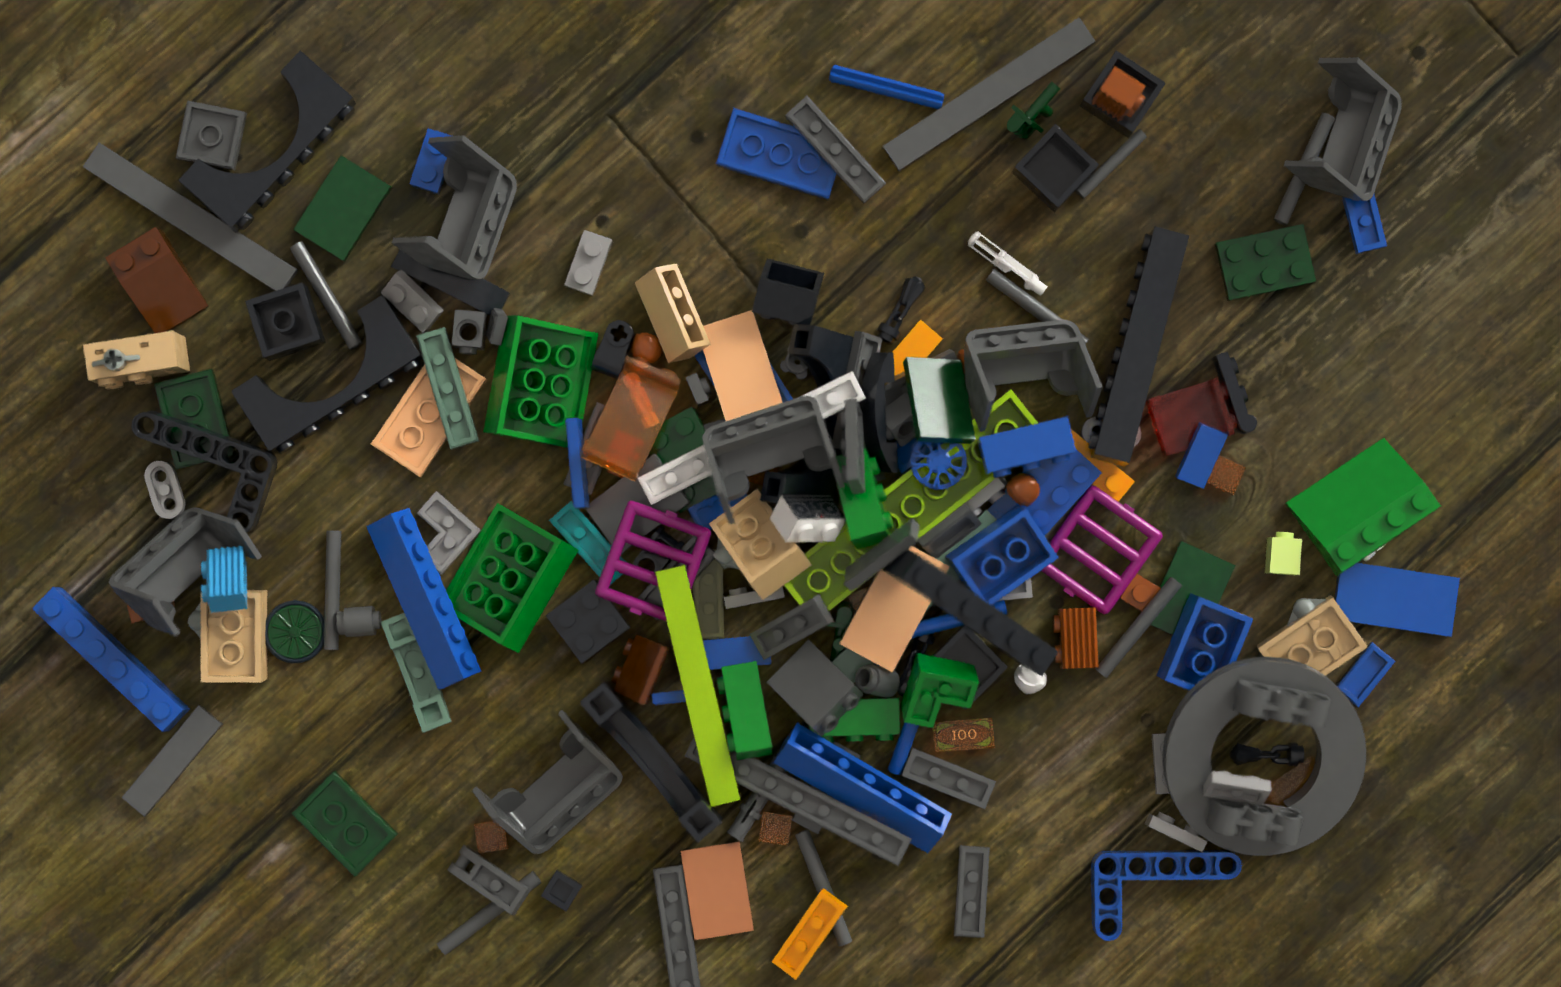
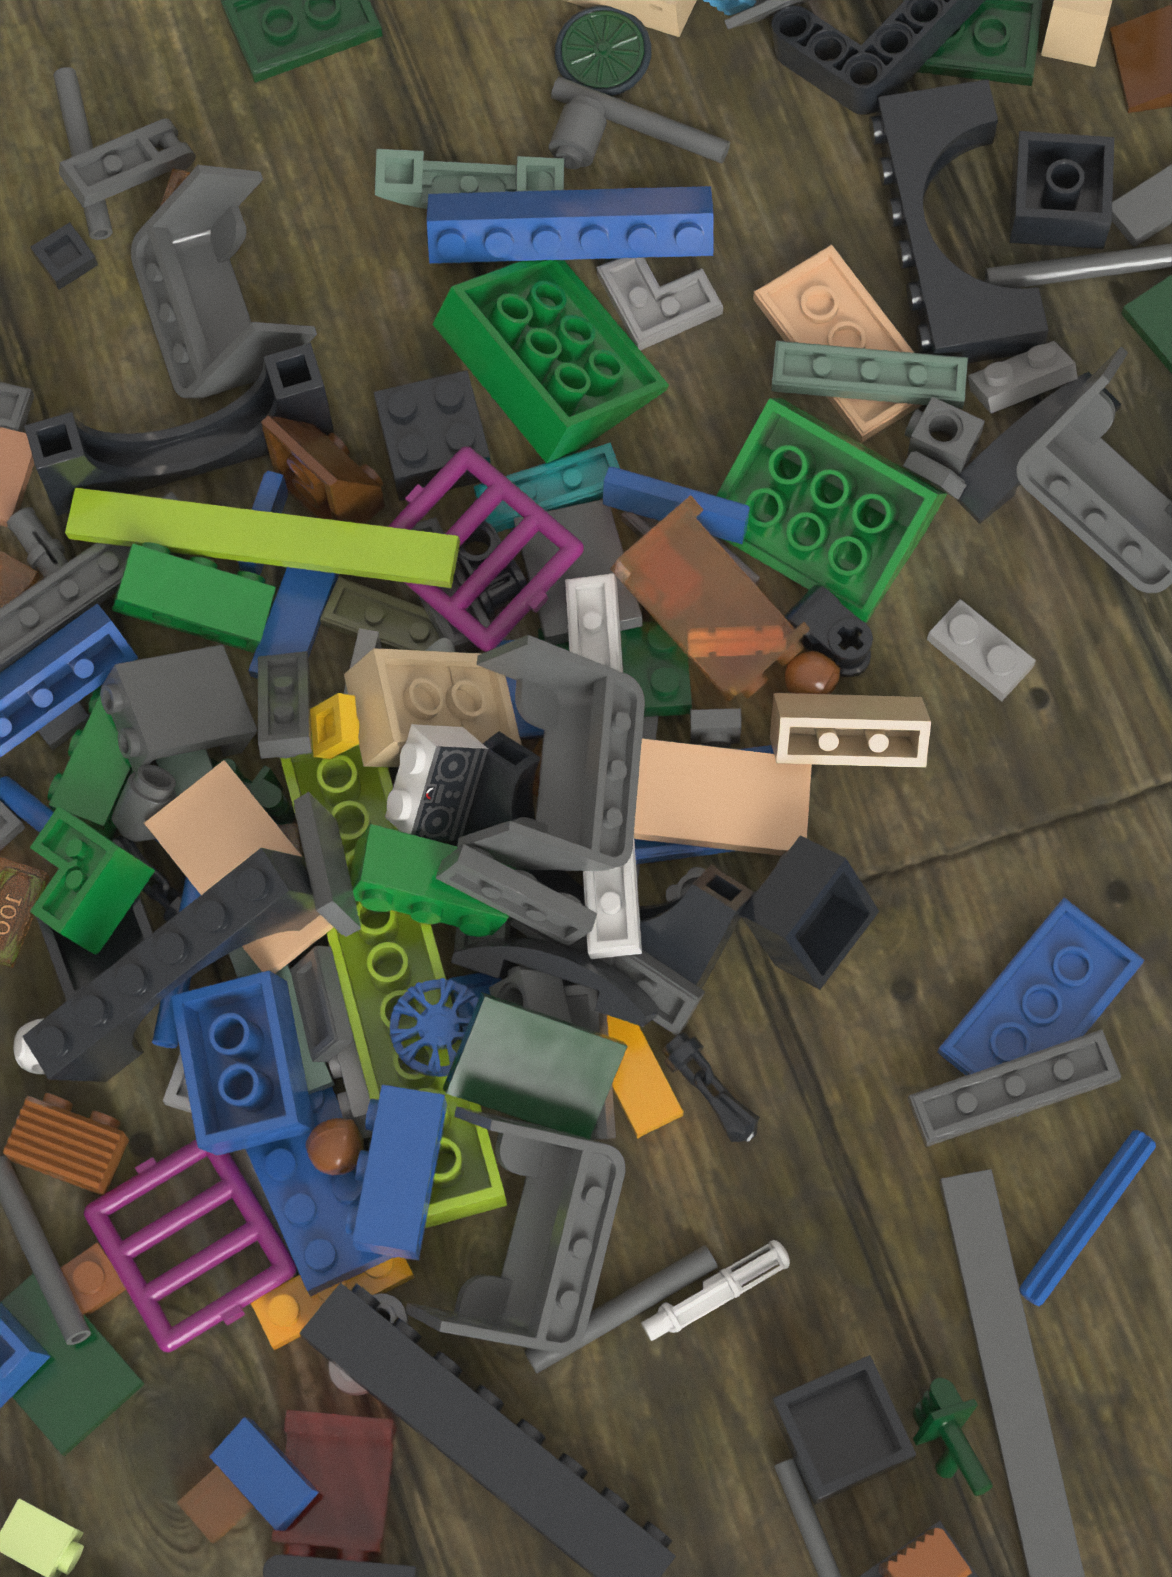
camera: 115 degrees right, 15 degrees down
none -> yellow plate [310,693,360,759]

